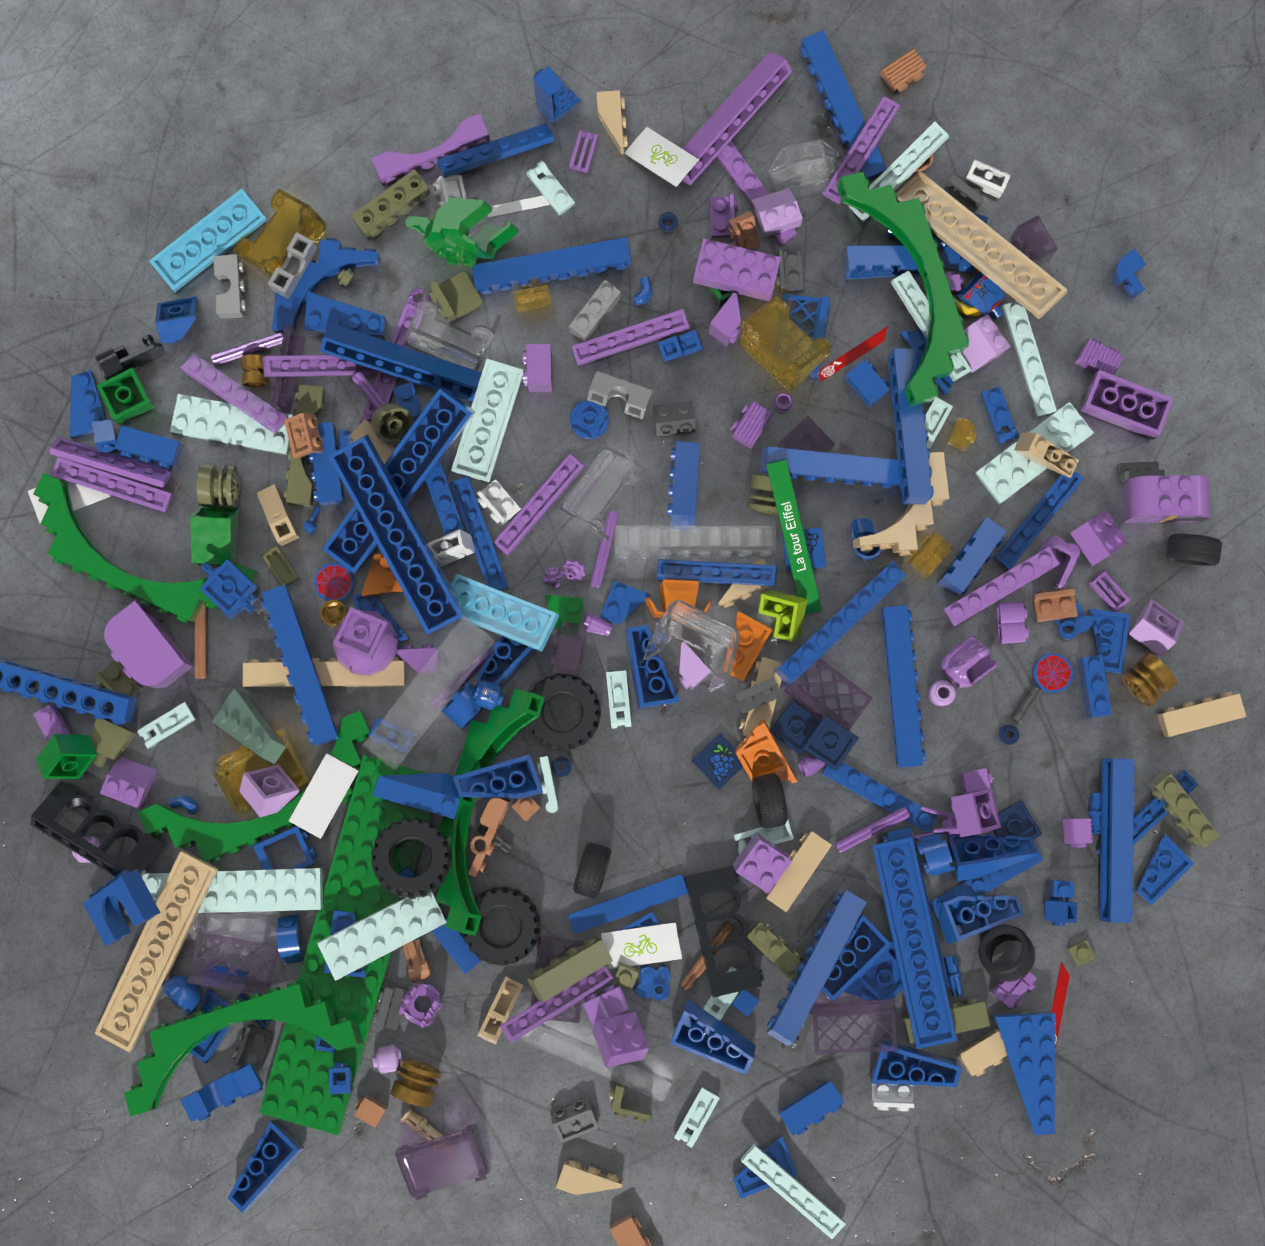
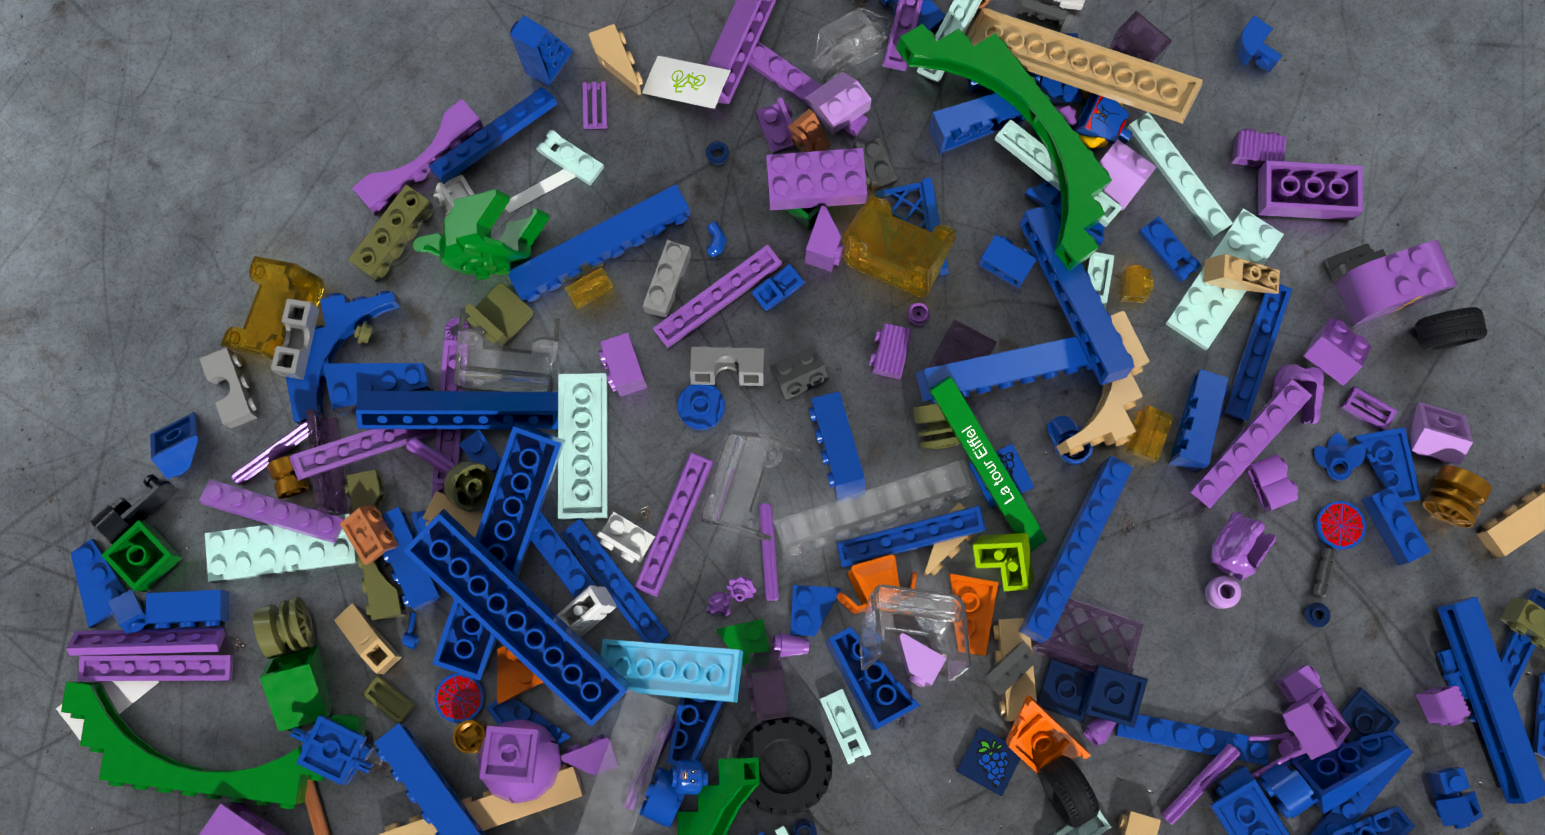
camera: 15 degrees left, 5 degrees down
medium azure plate [149,188,267,292] -> none
red sticker [819,326,888,382] -> none
blue brick [881,605,926,768] -> none
nougat bracket [1033,587,1078,622] -> none

